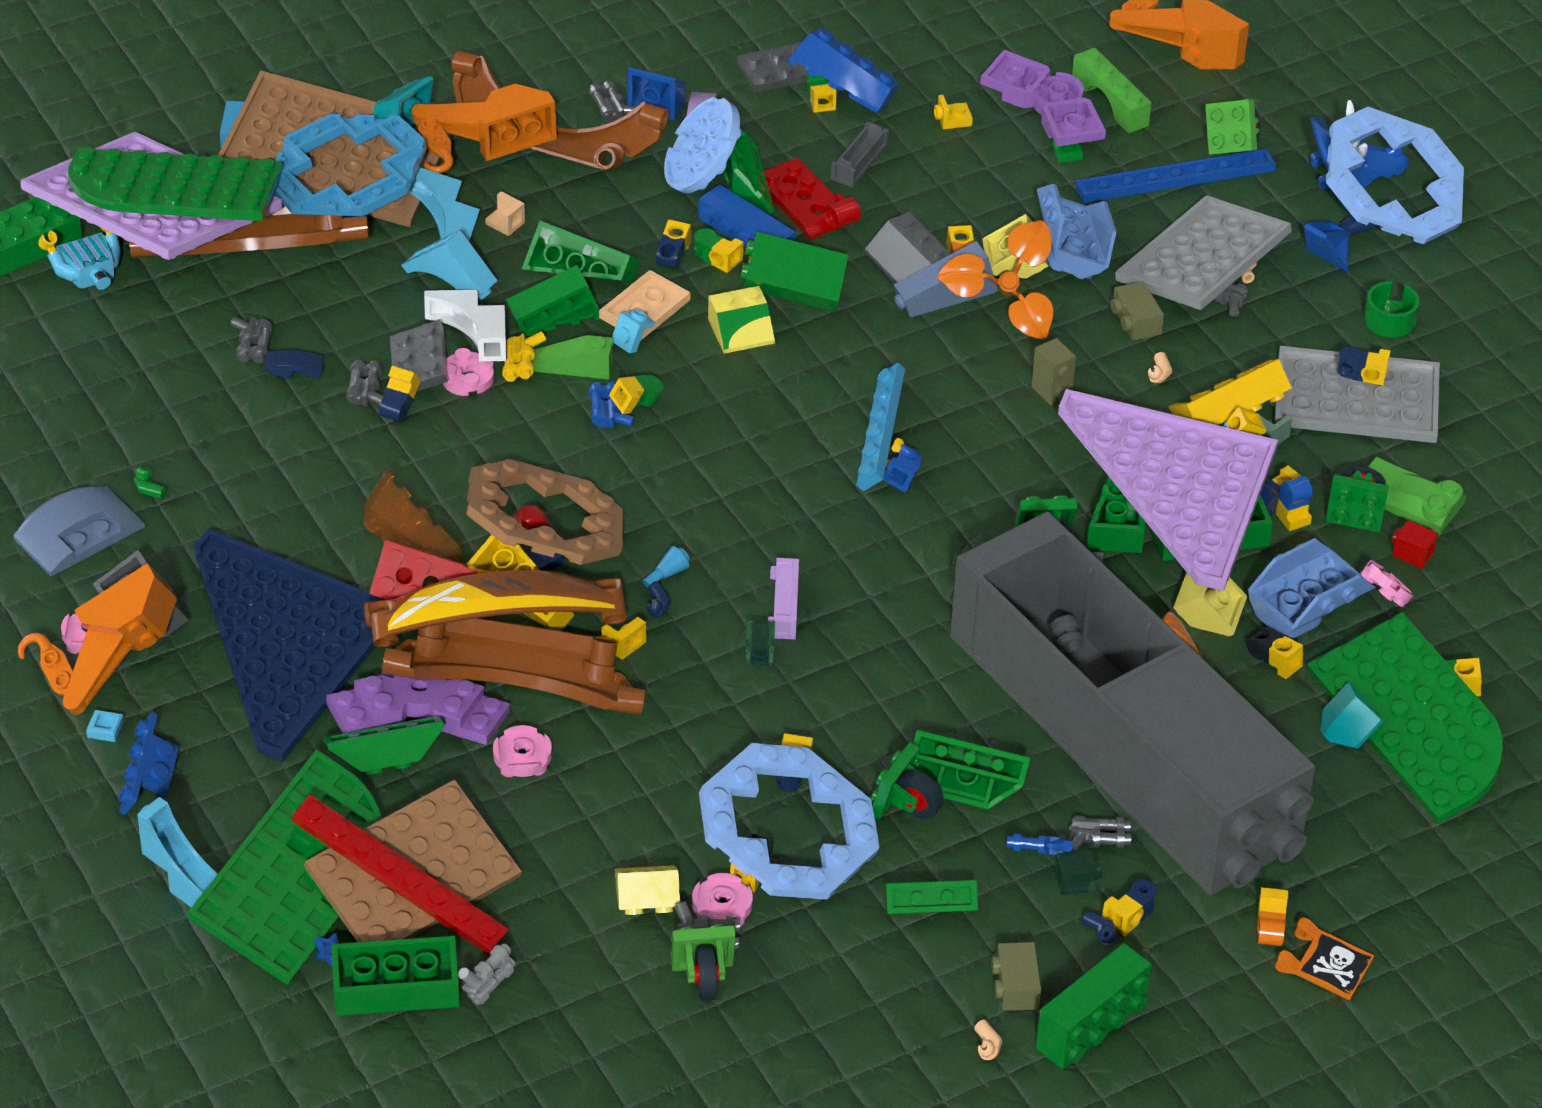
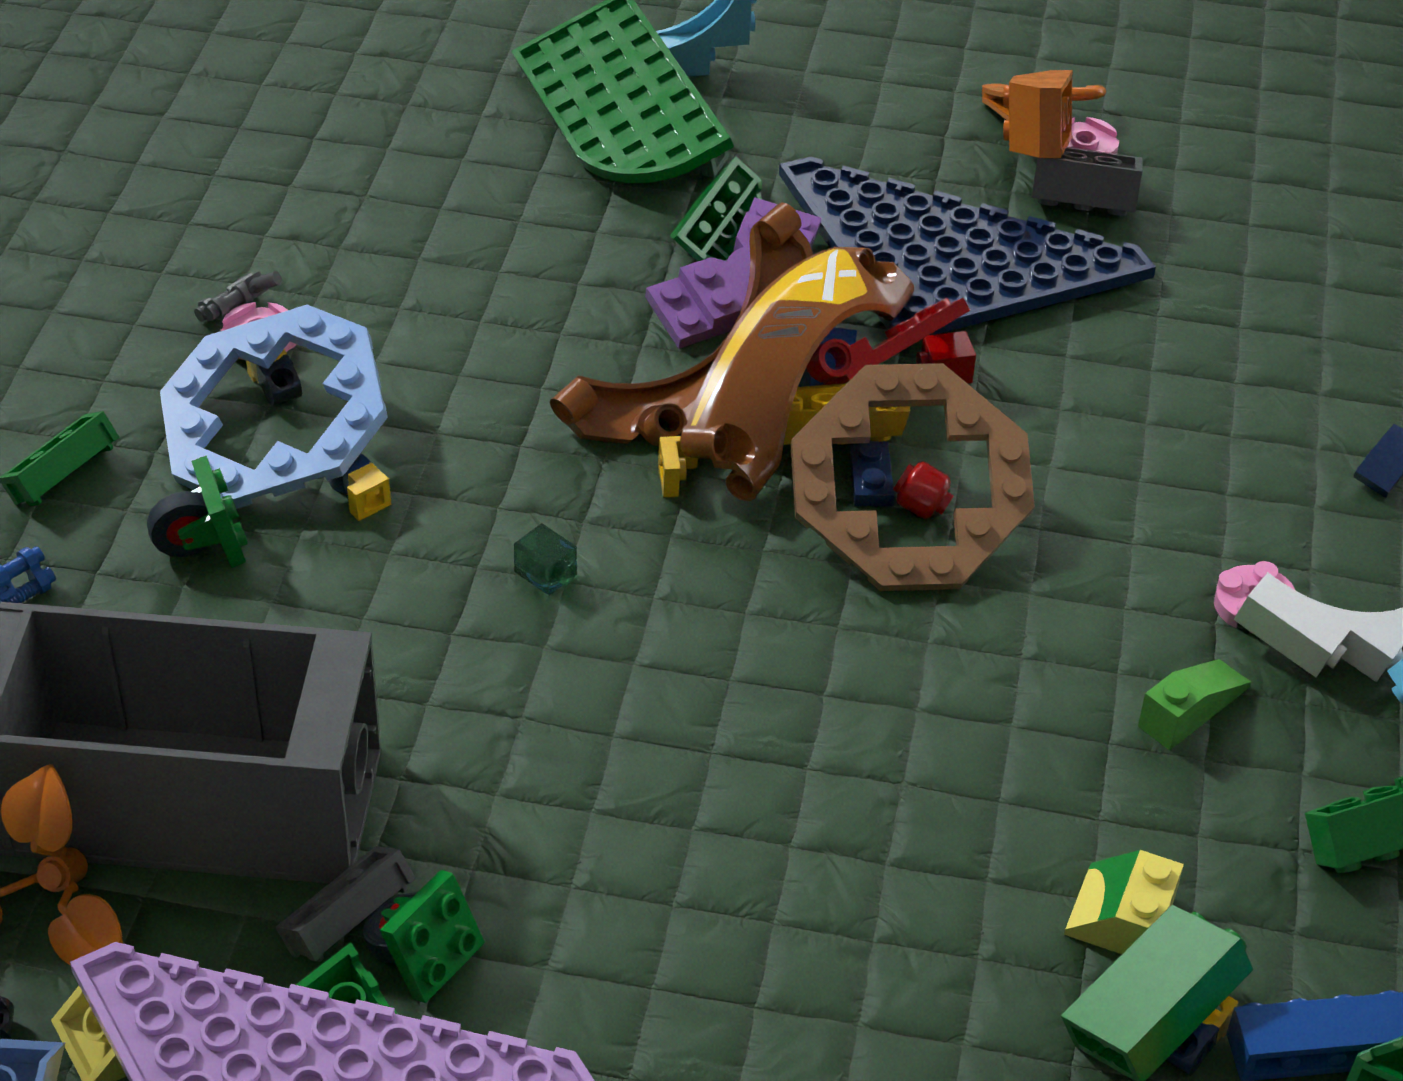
camera: 130 degrees right, 0 degrees up
sand blue slope [13,486,145,577] -> none
medium azure tile [86,710,124,742] -> none
blue bracket [118,712,179,815] -> none
green arm [134,467,167,500] -> none
red plate [291,795,508,956] -> none
medium nougat plate [304,780,522,942] -> none
blue piece [314,933,339,966] -> none
green brick [331,936,460,1016] -> none
flat silver piece [346,359,384,407] -> none
clear orange wedge [364,470,462,583] -> none
leg [379,366,421,422] -> none
flat silver plate [390,320,448,392] -> none
light grey piece [458,944,516,1005] -> none
bright pink plate [493,725,552,777] -> none
yellow piece [502,331,546,382] -> none
green wedge [506,265,600,336] -> none
blue piece [589,381,635,429] -> none
light nougat plate [599,270,690,340] -> none
leg [609,375,664,414] -> none
medium azure bracket [612,309,655,353] -> none
light yellow slope [615,865,680,915] -> none
dark azure cone [642,546,690,588] -> none
dark blue arm [646,582,671,618] -> none
dark blue leg [656,219,691,269] -> none
bright green plate [671,924,735,1001] -> none
leg [694,228,744,273] -> none
lavender container [768,558,799,639] -> none
dark azure plate [856,363,905,491] -> none
blue piece [883,438,922,493] -> none
green wedge [913,730,1031,810] -> none

